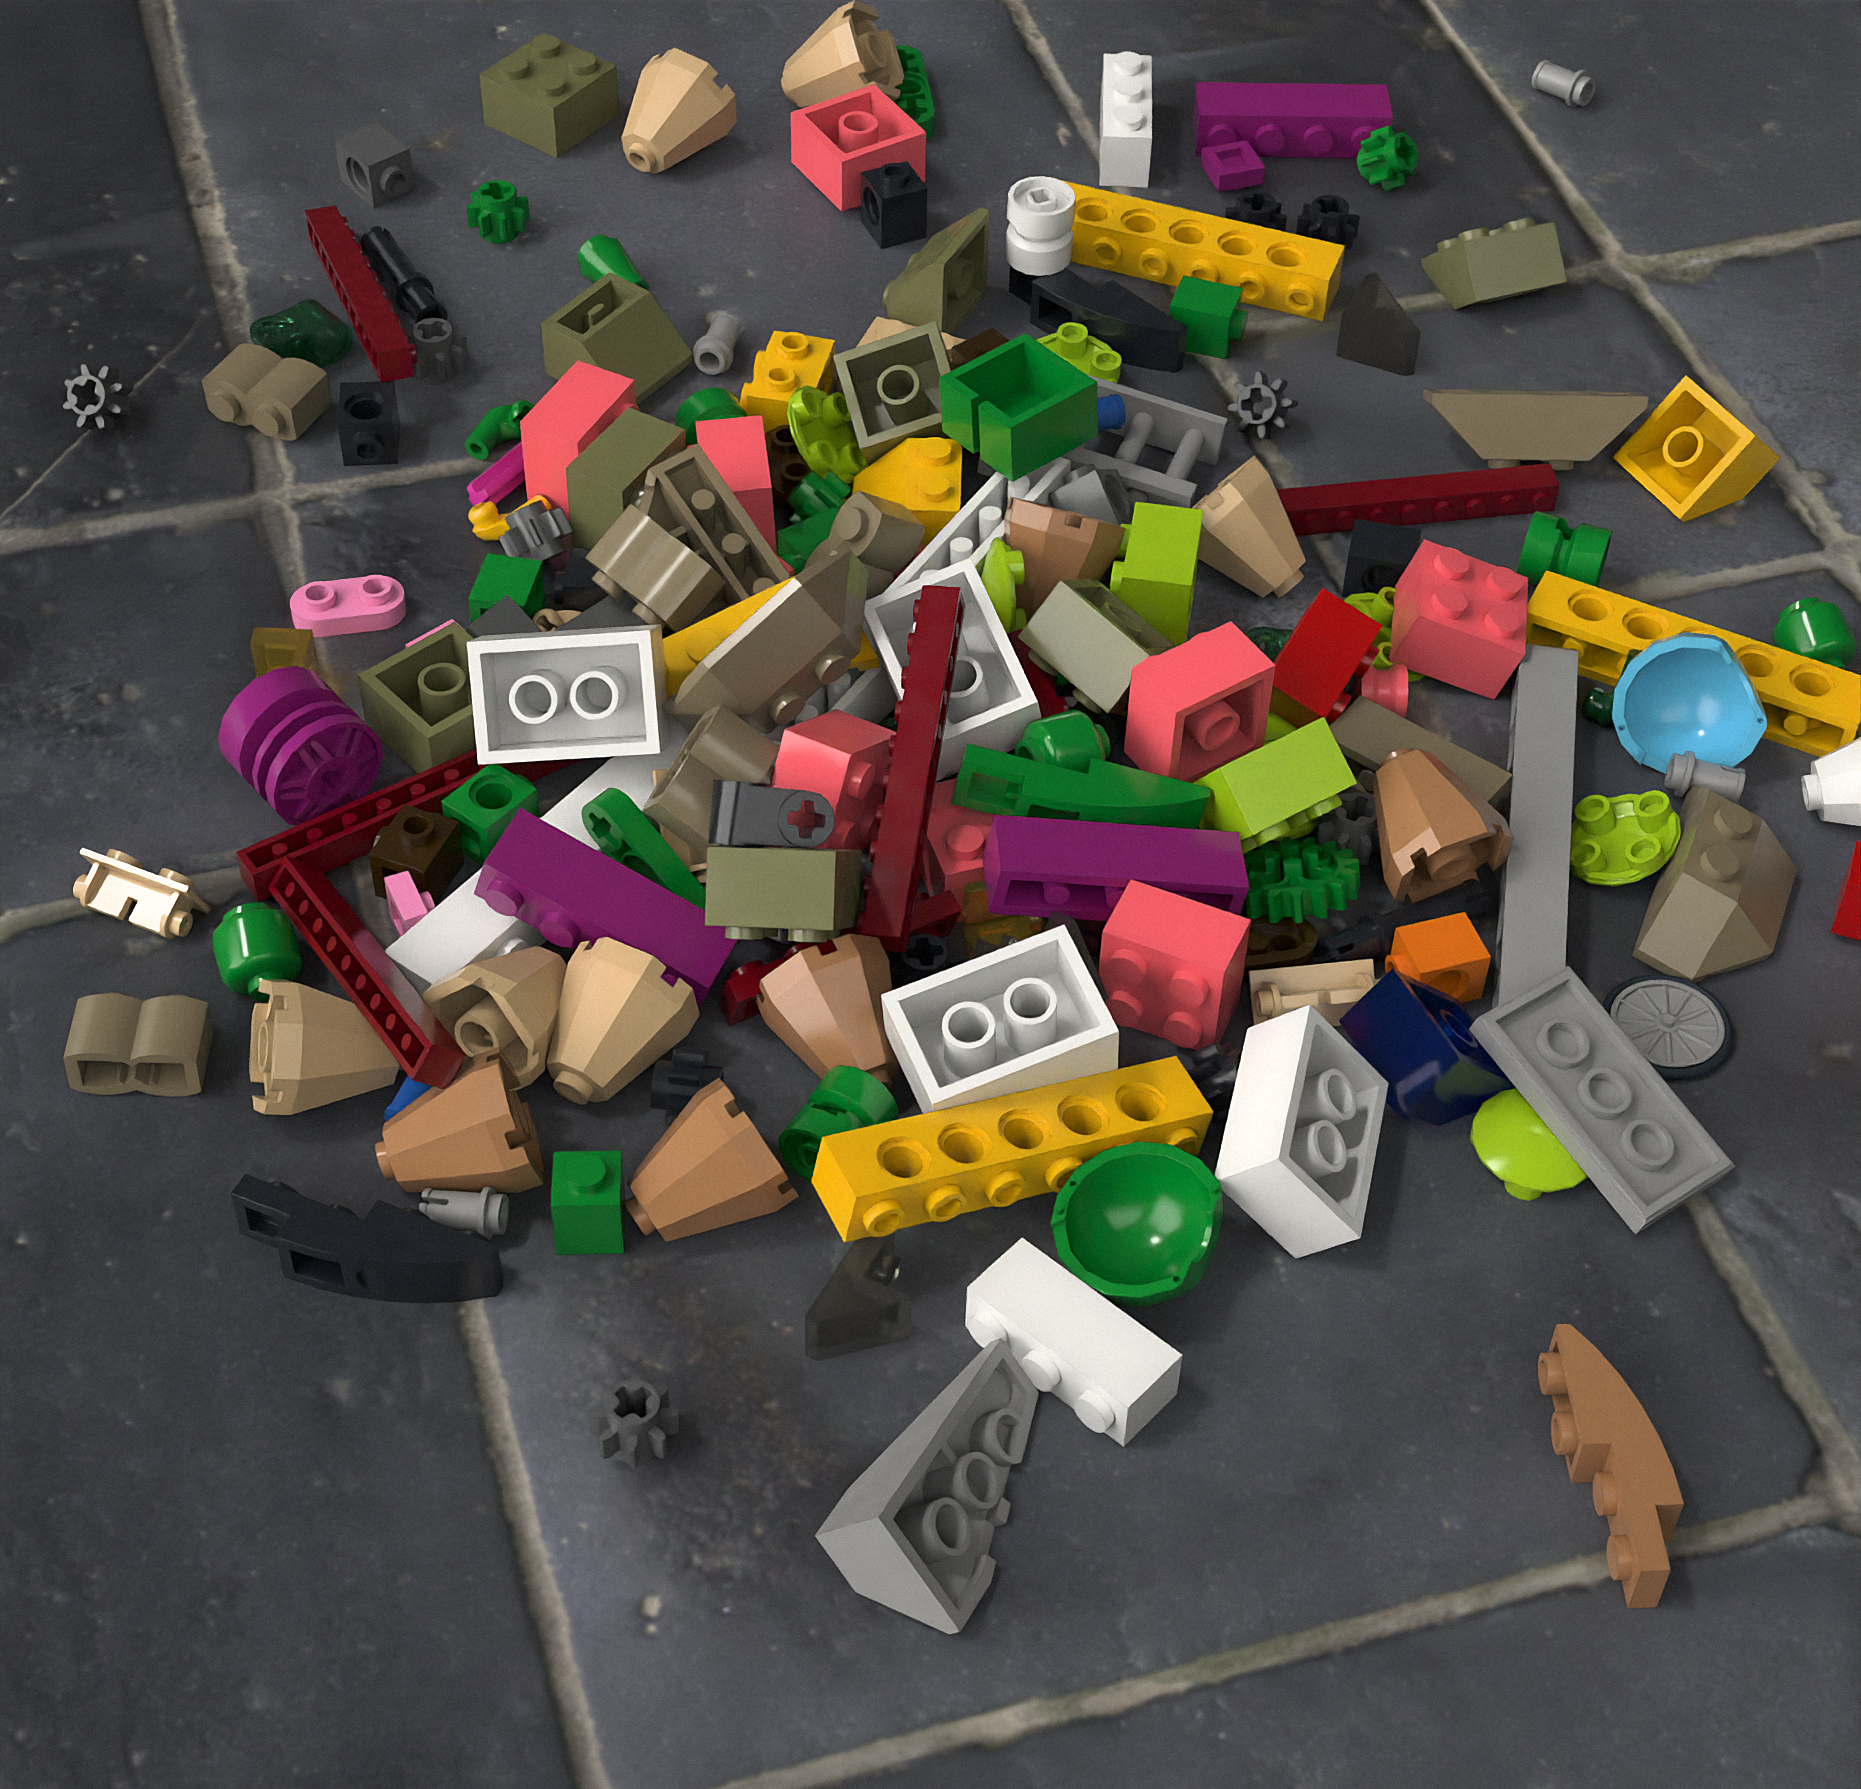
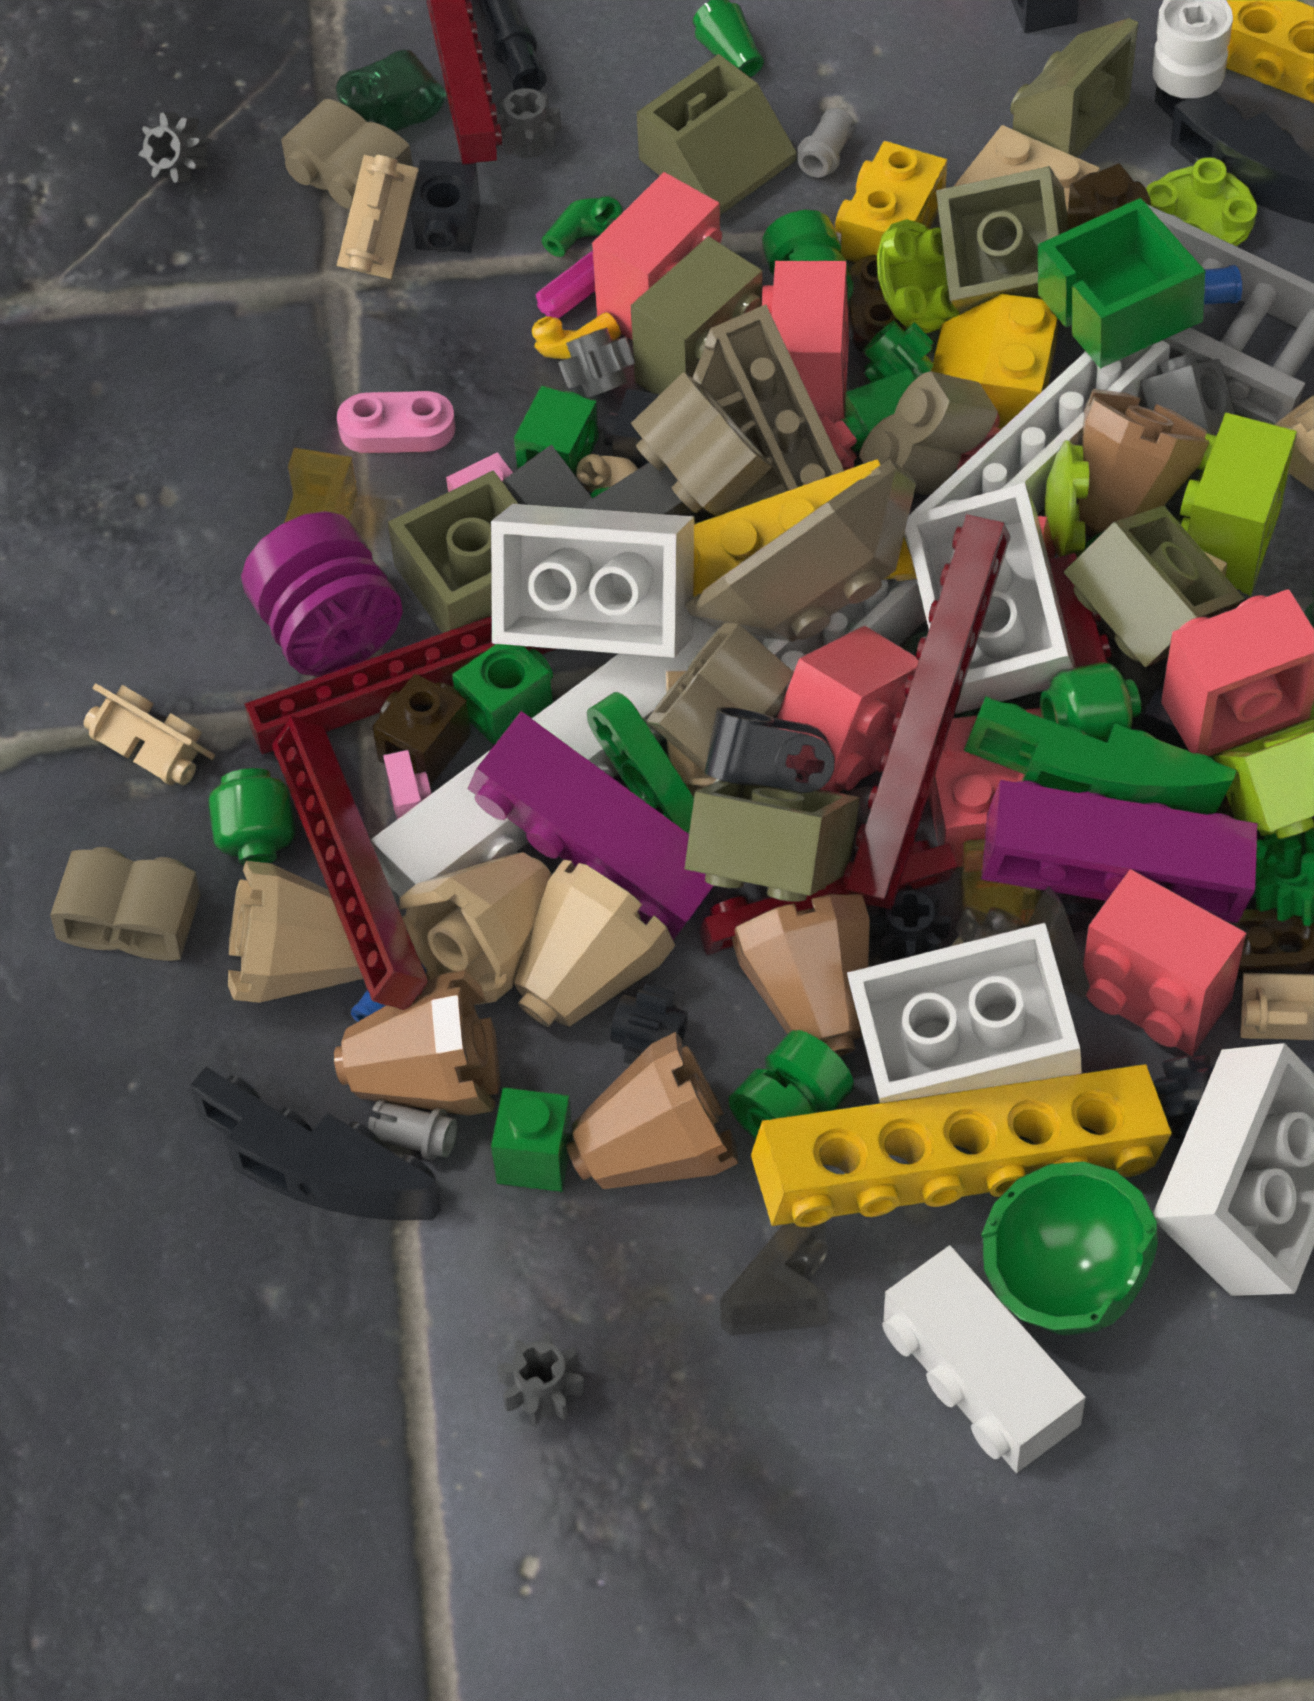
camera: 15 degrees right, 10 degrees up
light grey wedge [815,1338,1039,1635] -> none
none -> tan hinge [337,155,419,280]

